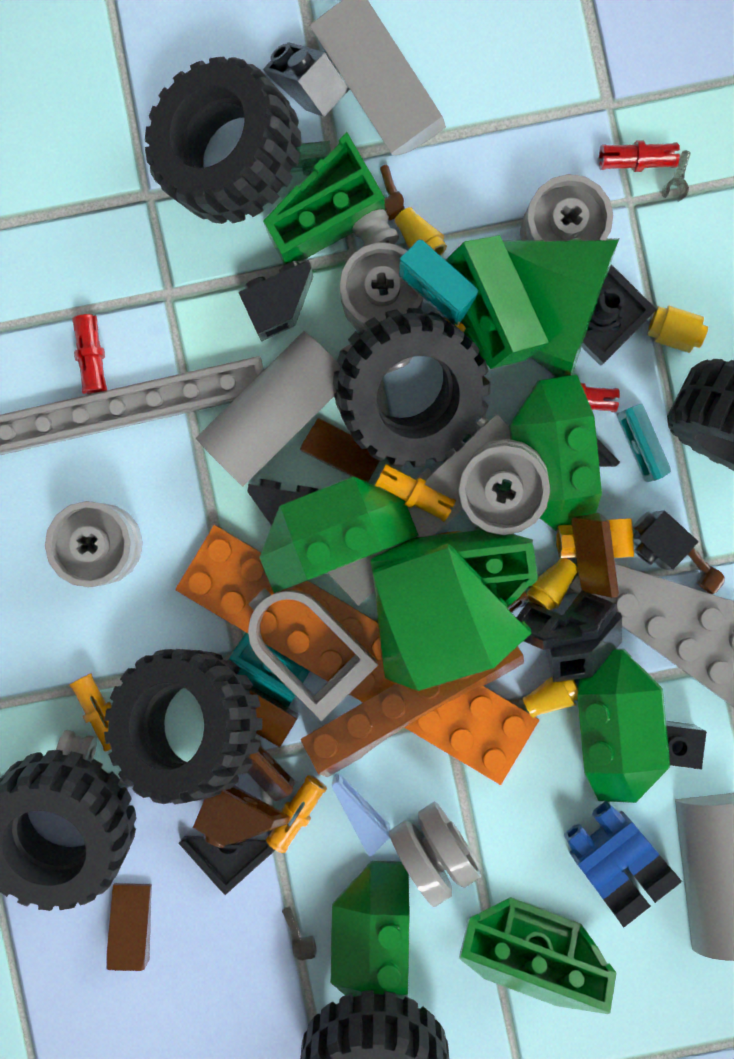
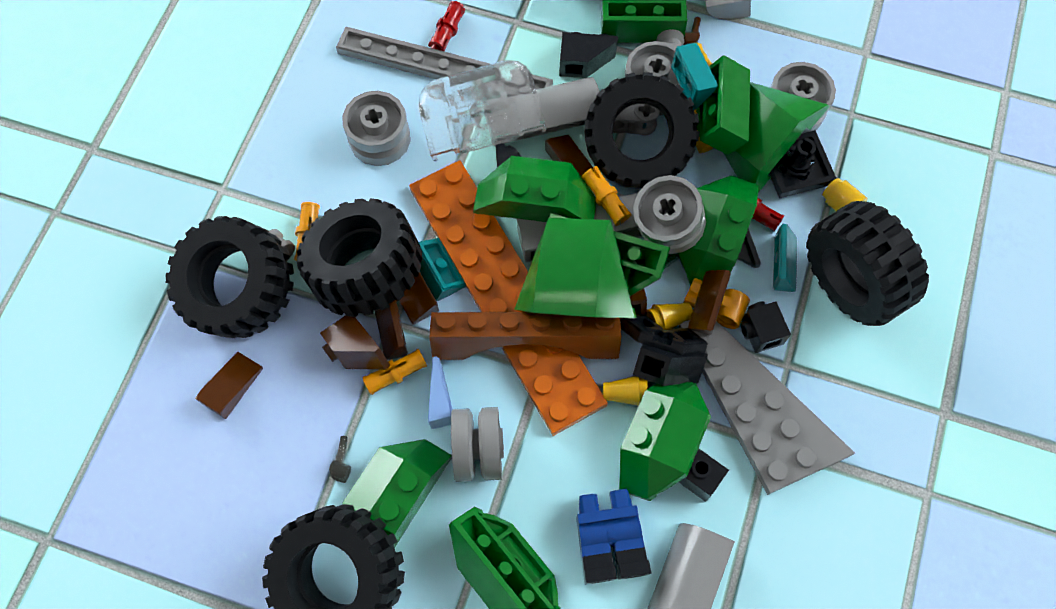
camera: 25 degrees right, 20 degrees down
black tile [178,836,275,895] -> none
light grey window [248,588,378,721] -> none
red pin [599,140,680,172] -> none
clear smoke hand [661,150,691,203] -> none
reddish brown hand [688,548,725,594] -> none
none -> clear piece [418,60,546,161]

